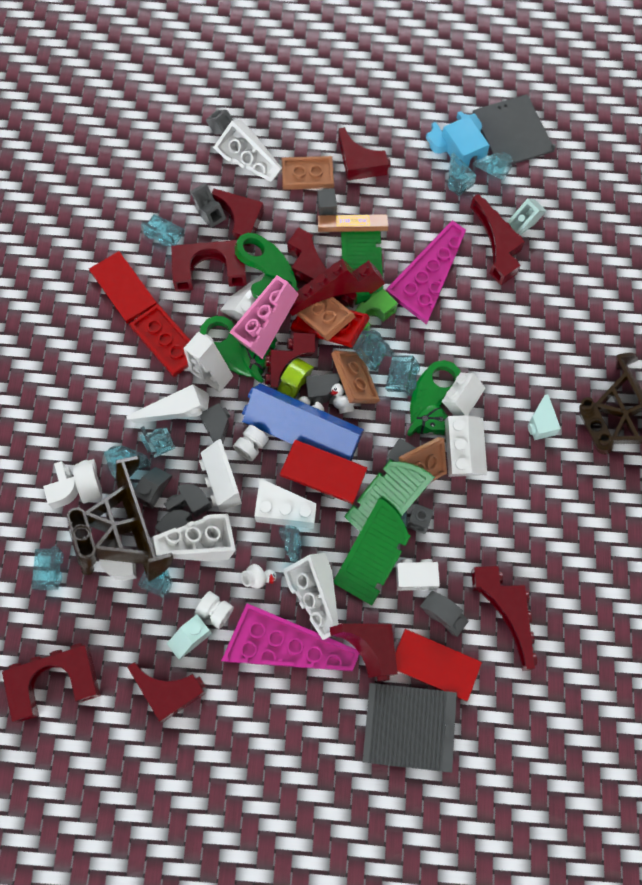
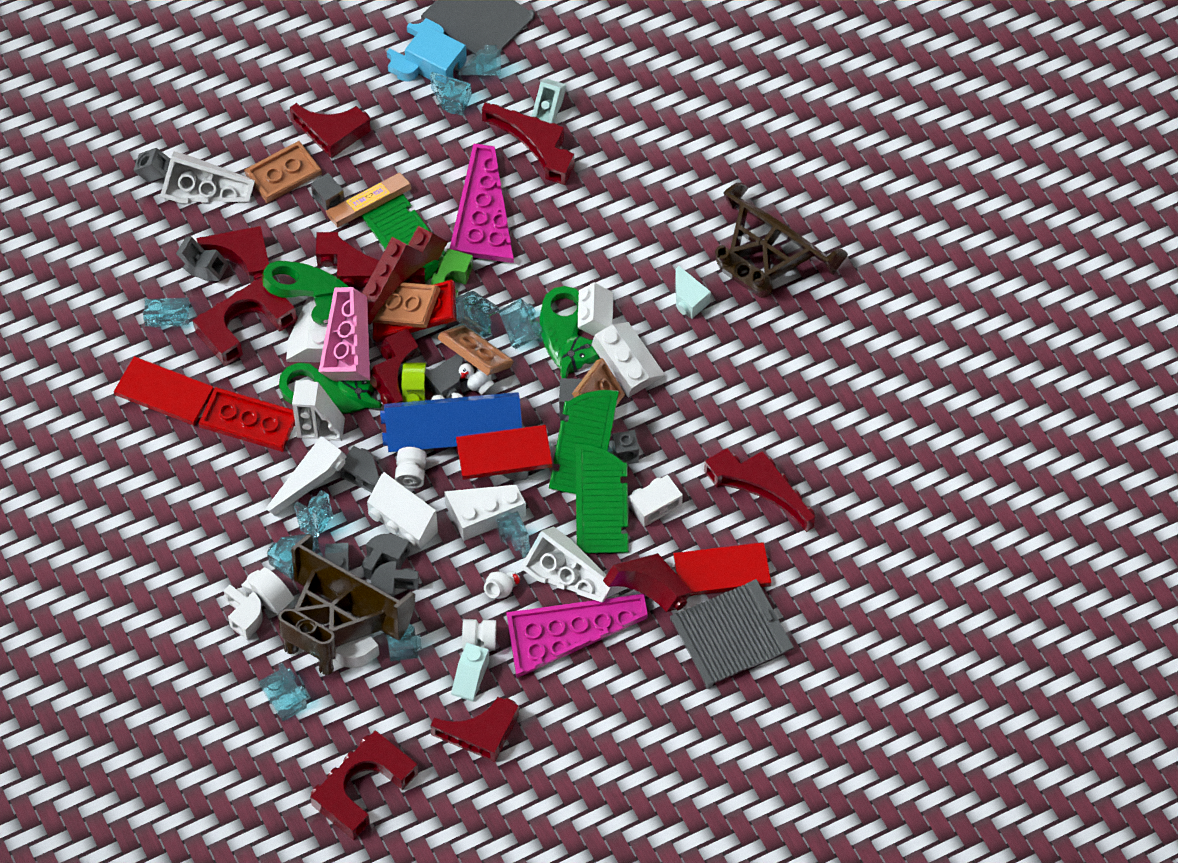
camera: 30 degrees left, 10 degrees down
white wedge [152,514,236,561] -> none
dark grey brick [420,591,469,637] -> none

